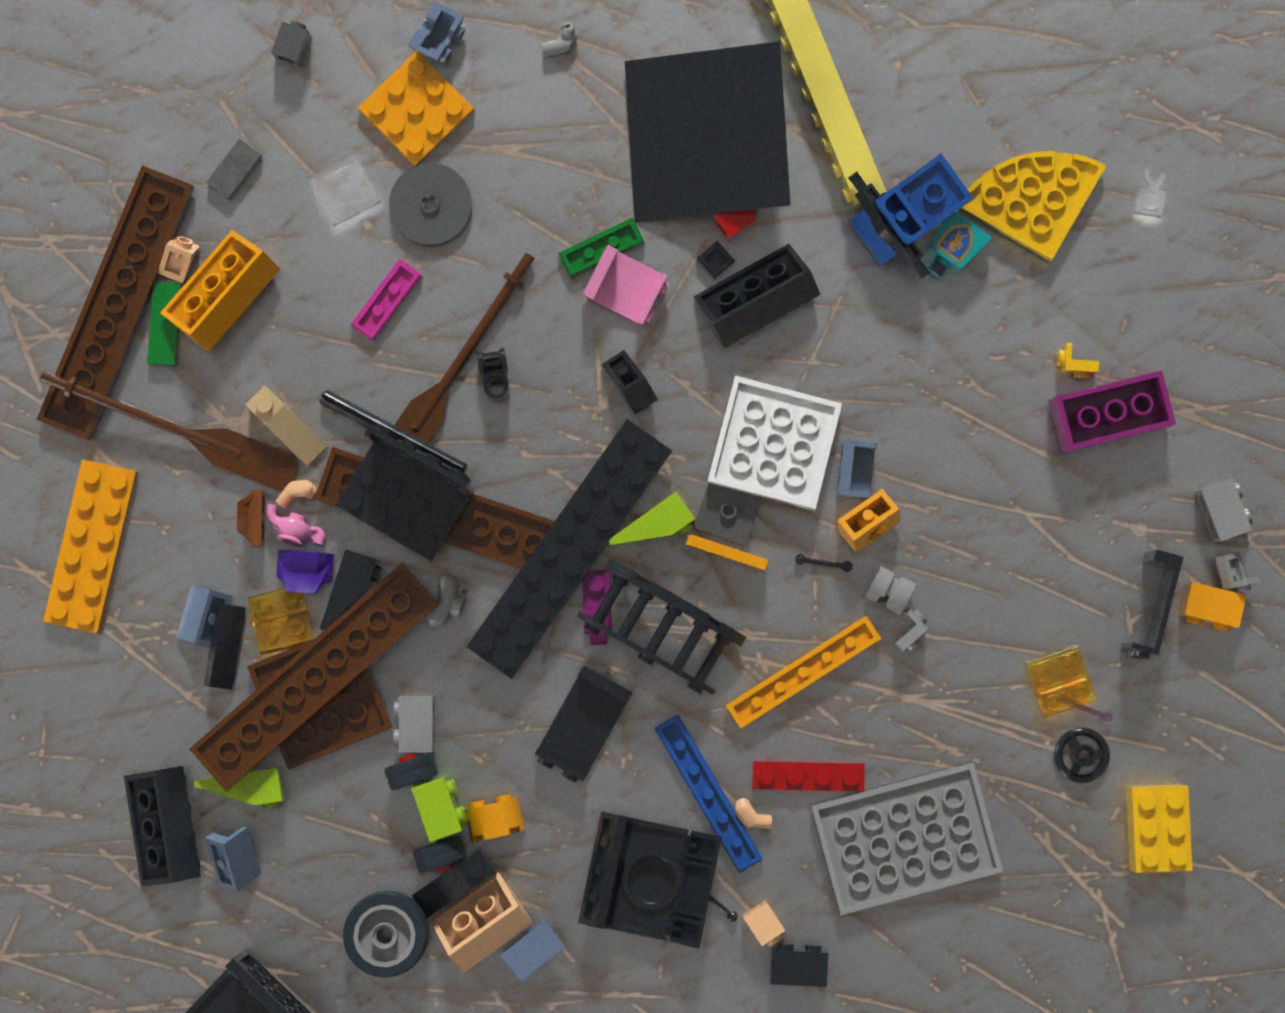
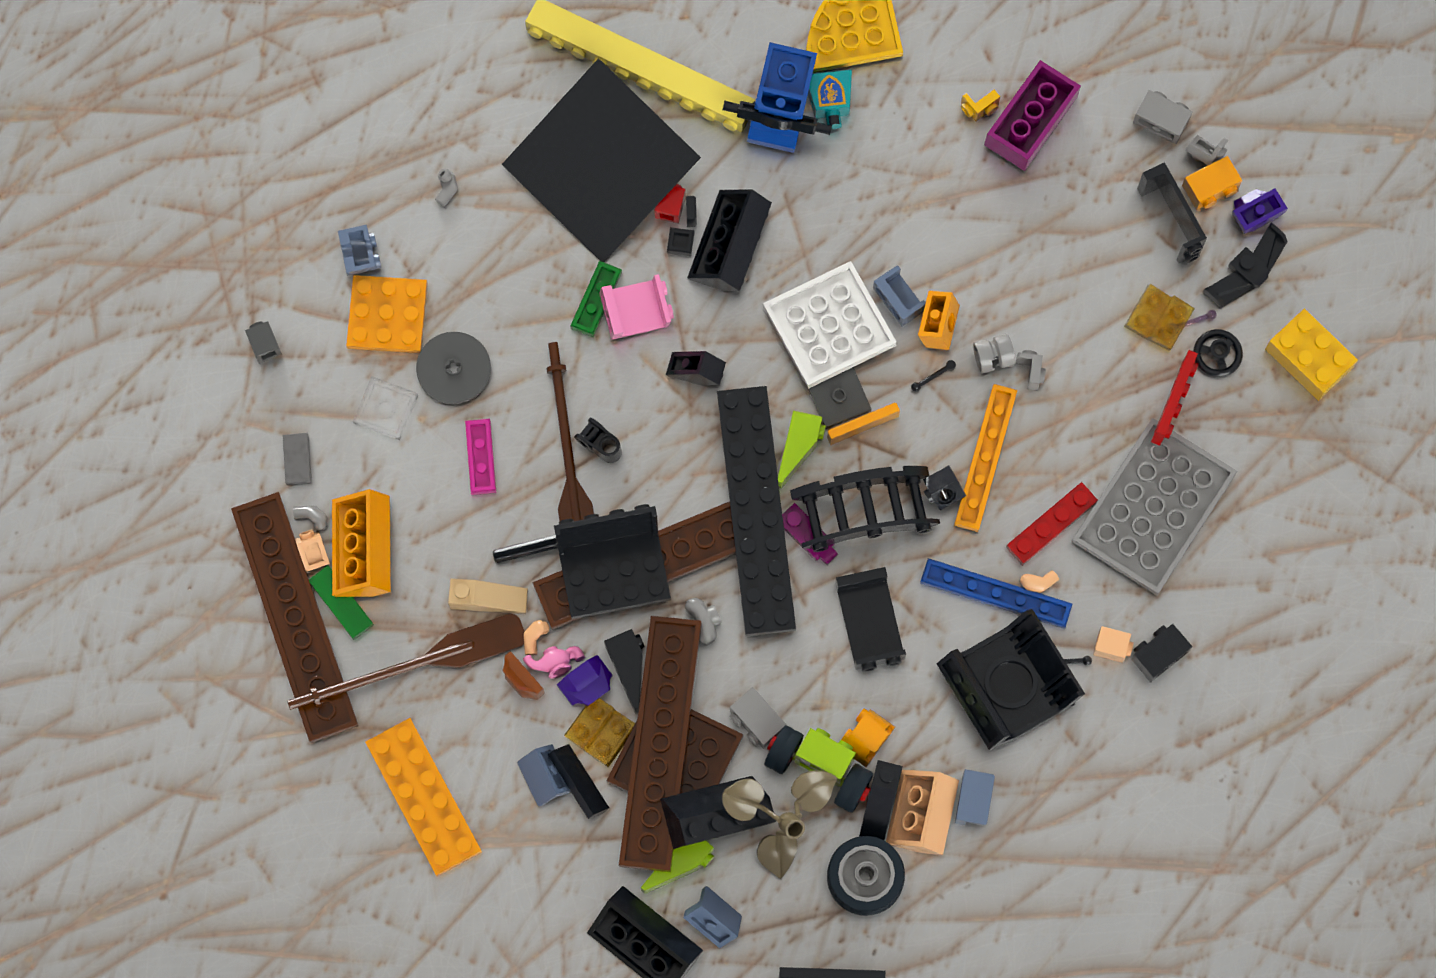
camera: 40 degrees left, 10 degrees down
none -> light grey arm [293,506,328,530]
none -> black slope [660,776,776,849]
none -> black tile [686,196,697,227]
none -> dark tan plant [722,770,837,879]
none -> black brick [923,465,966,510]
none -> red plate [1151,350,1199,446]
none -> black plate [1203,223,1288,308]
none -> dark purple slope [1232,188,1288,234]

